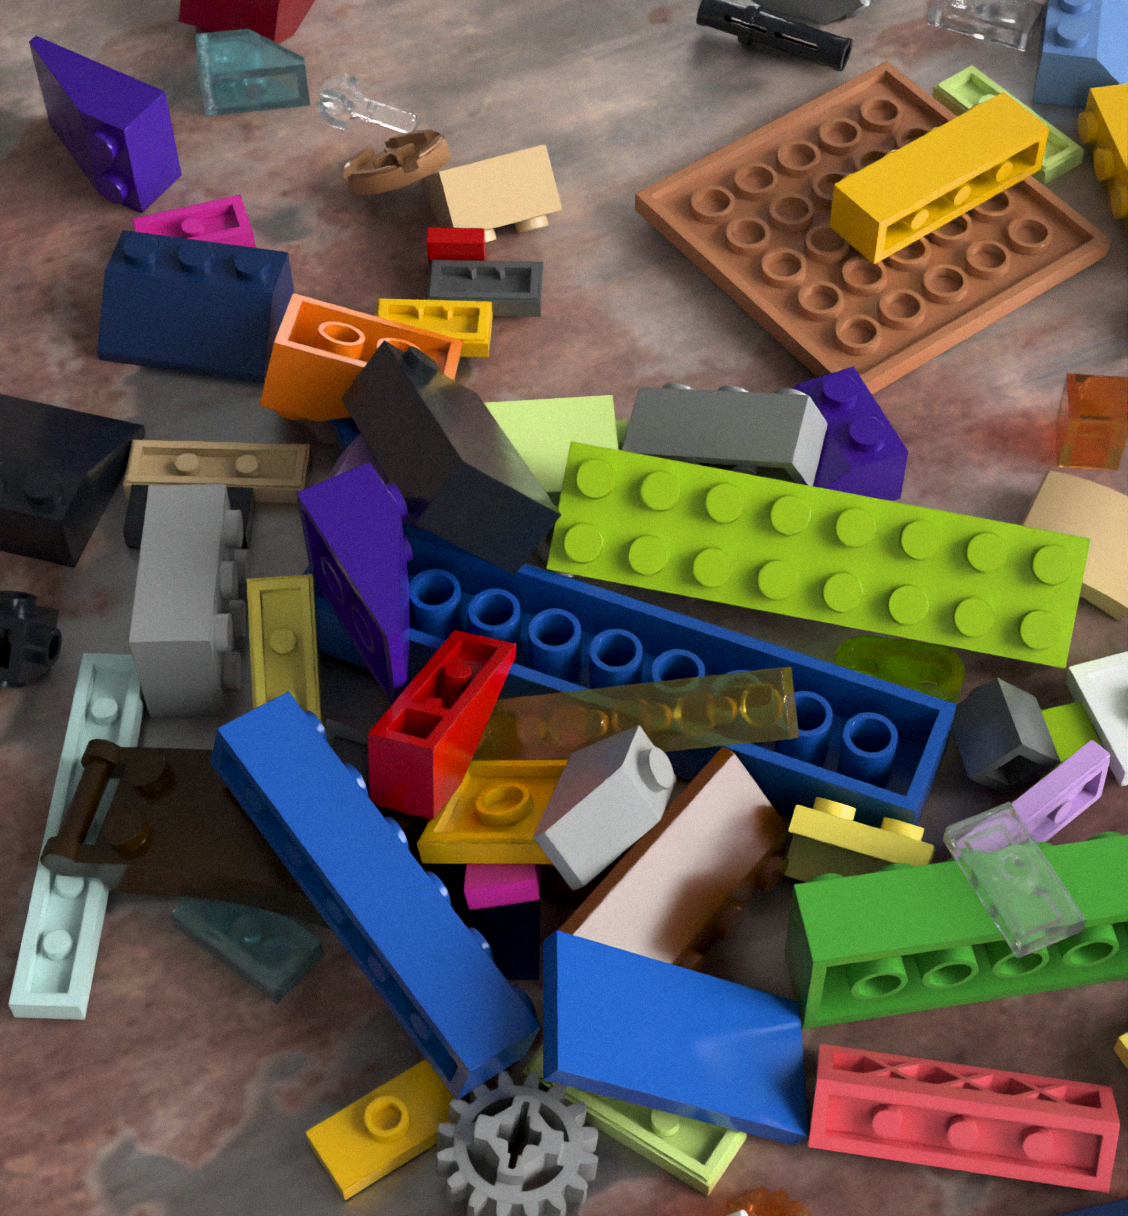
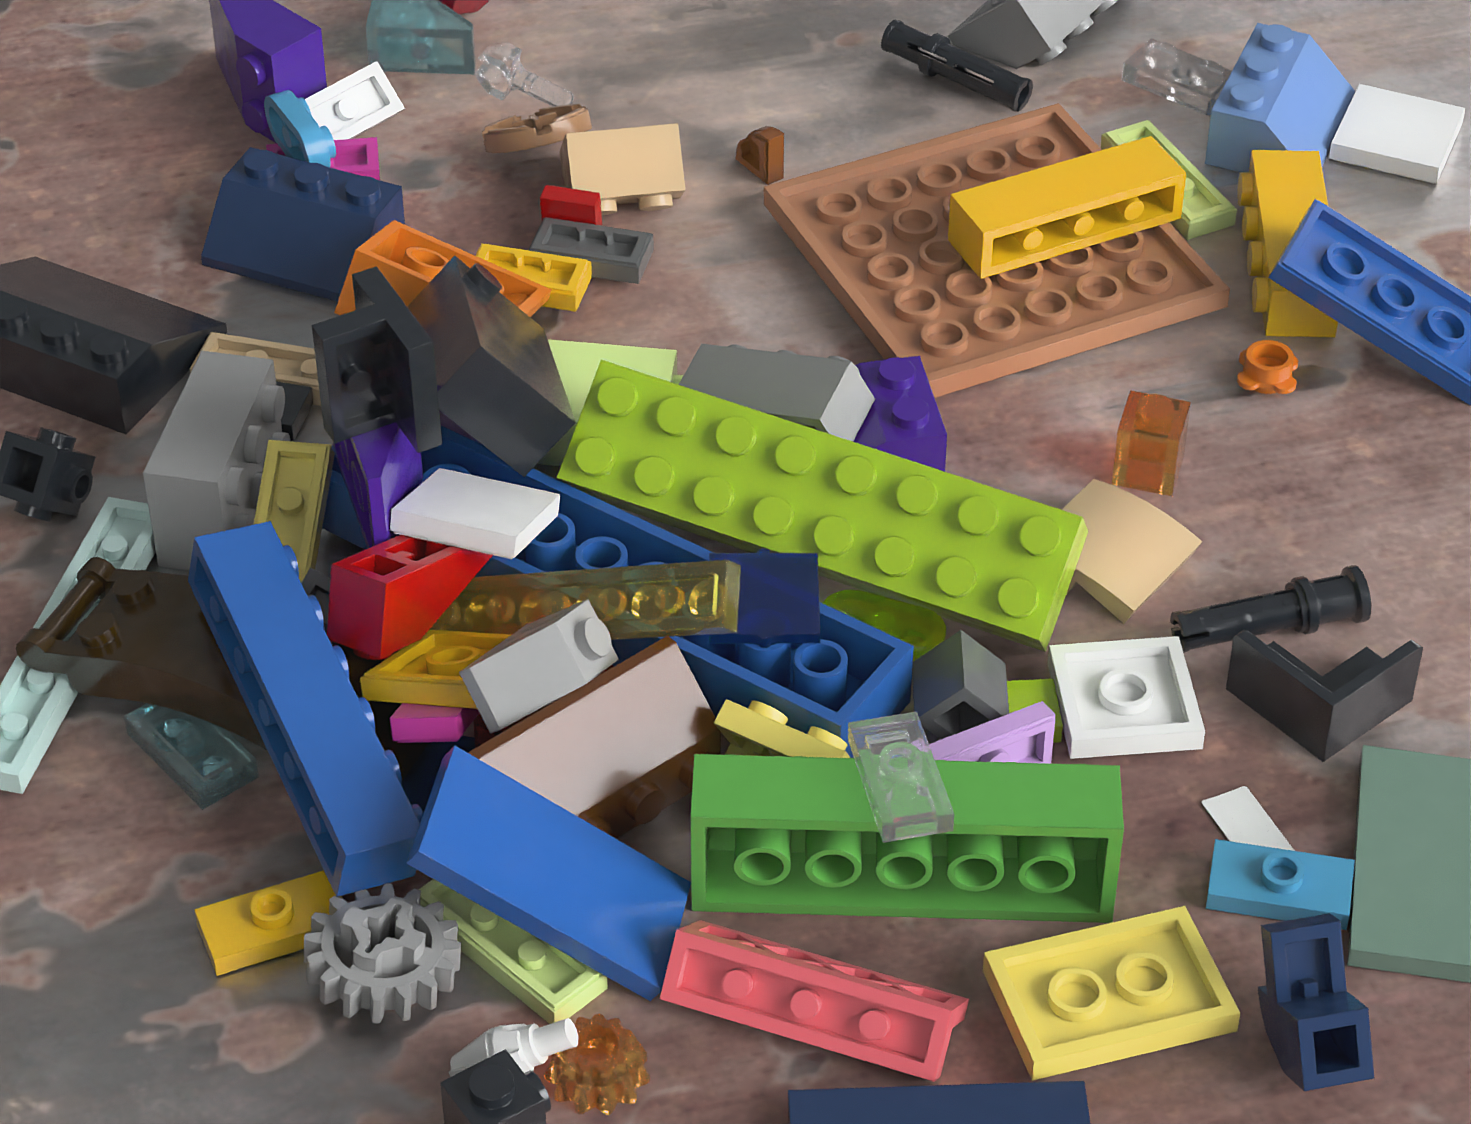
camera: 10 degrees right, 10 degrees down
none -> dark azure plate [264,90,336,167]
none -> white plate [305,61,405,140]
none -> black bracket [311,266,442,453]
none -> white tile [390,468,560,559]
none -> clear blue piece [709,549,820,648]
none -> dark orange tile [735,126,784,185]

